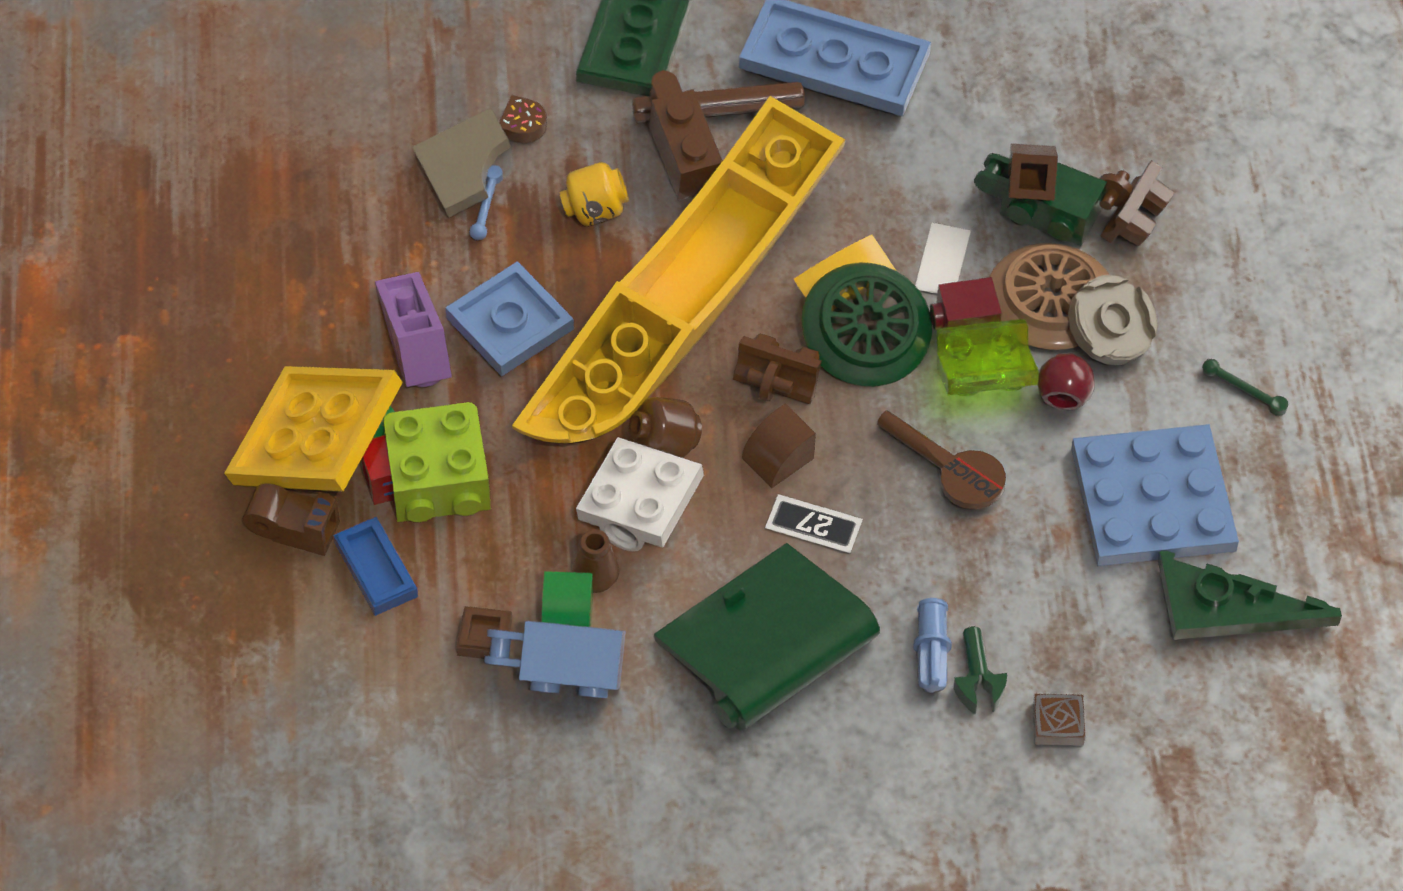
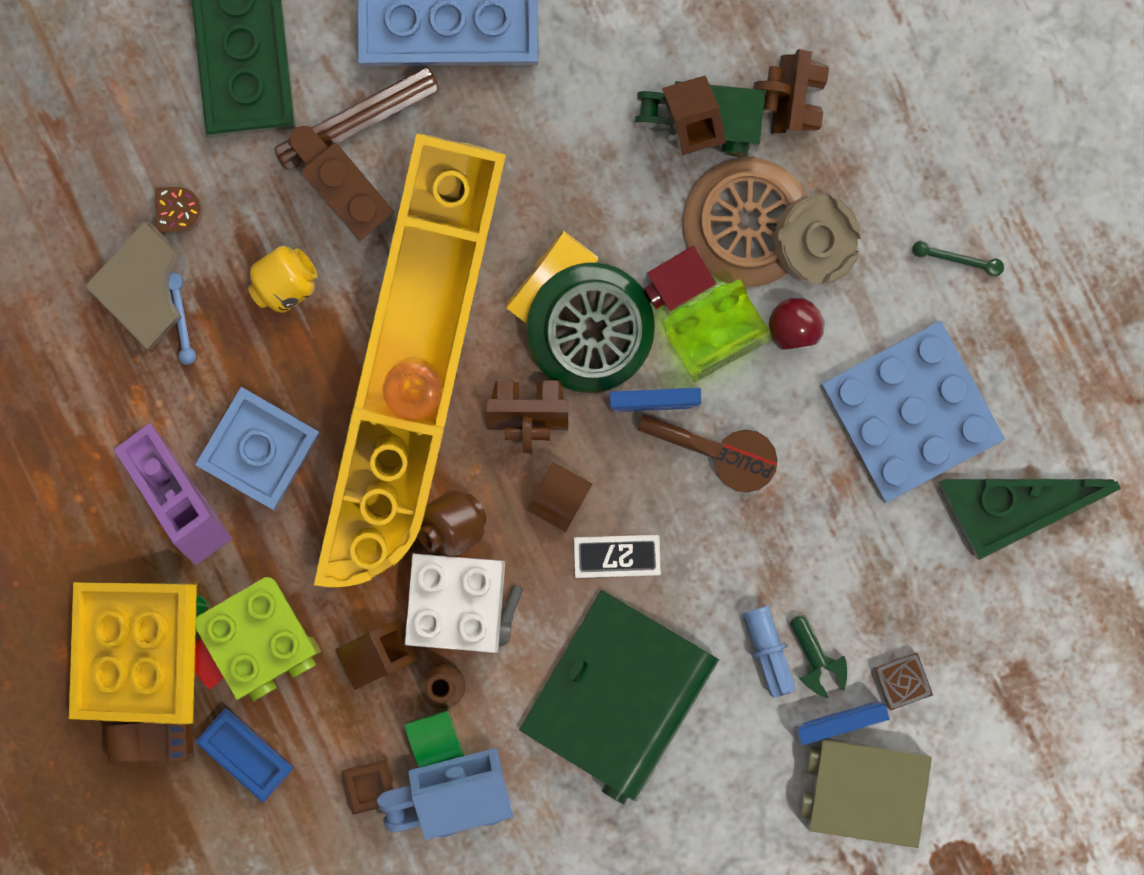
camera: 20 degrees left, 30 degrees up
white sticker [915,223,971,294] -> none
none -> reddish brown brick [335,619,418,690]
none -> clear orange head [382,357,443,420]
none -> dark grey hand [498,585,523,646]
none -> blue tile [609,388,702,412]
none -> blue tile [794,701,890,745]
none -> olive brick [799,738,932,848]

